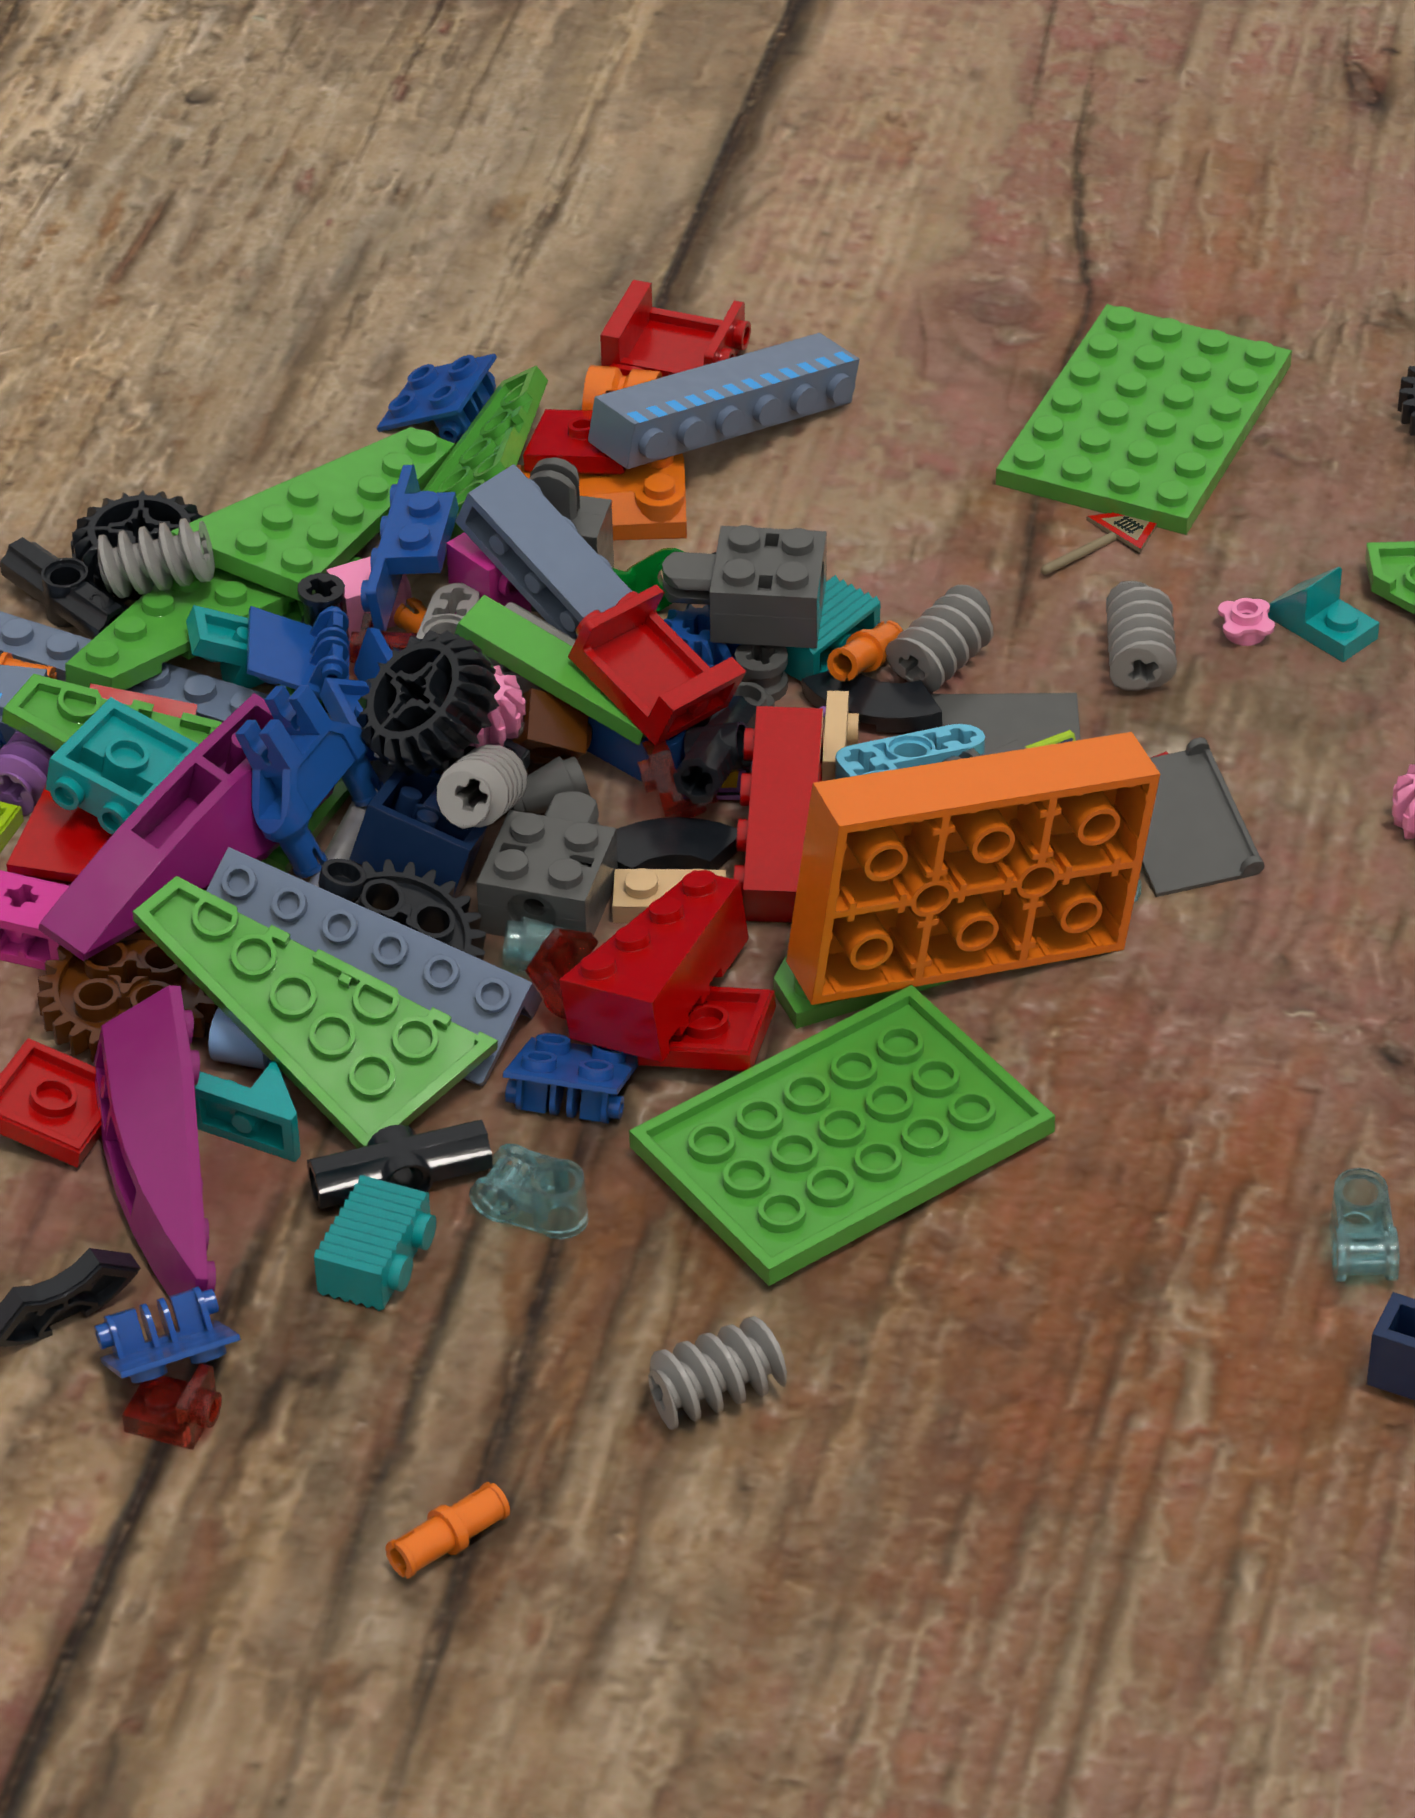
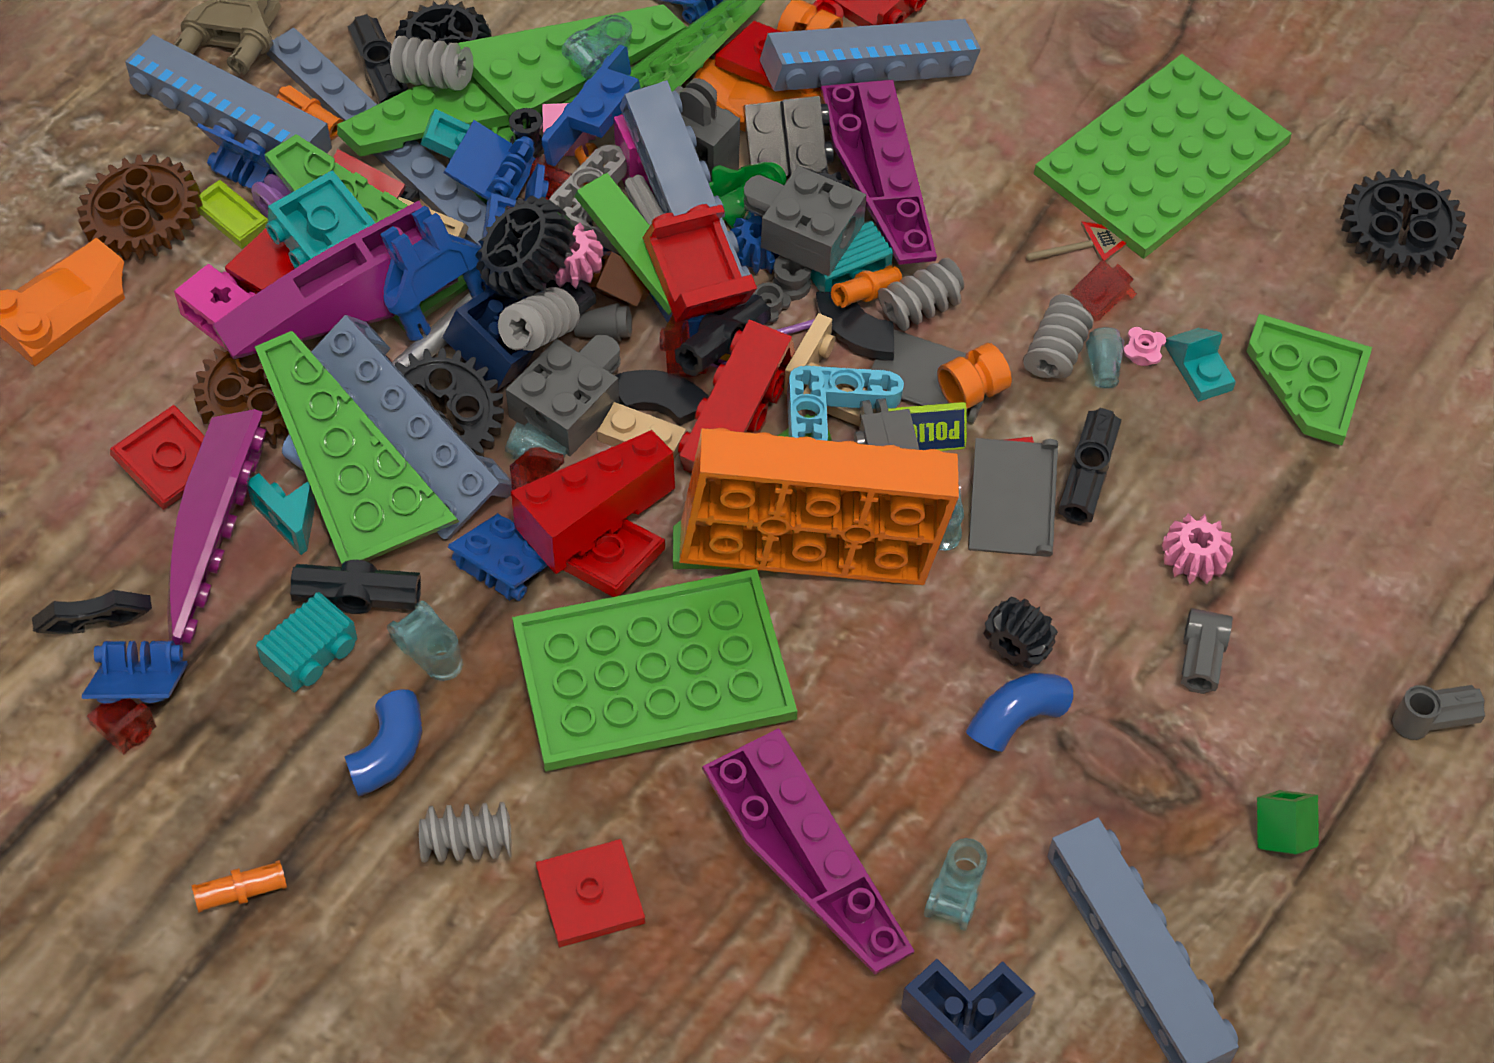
camera: 20 degrees right, 15 degrees up
black hinge [318,859,366,903] -> none
none -> blue cylinder [344,689,422,797]
none -> red plate [535,839,645,948]
none -> clear light blue piece [561,15,632,80]
none -> magenta wedge [702,728,915,975]
none -> plate [743,96,834,176]
none -> magenta wedge [821,80,937,265]
none -> orange wheel [937,343,1012,409]
none -> blue cylinder [966,673,1073,752]
none -> black gear [983,596,1058,669]
none -> black piece [1058,408,1122,525]
none -> clear red bracket [1070,259,1137,320]
none -> clear light blue cone [1085,327,1125,388]

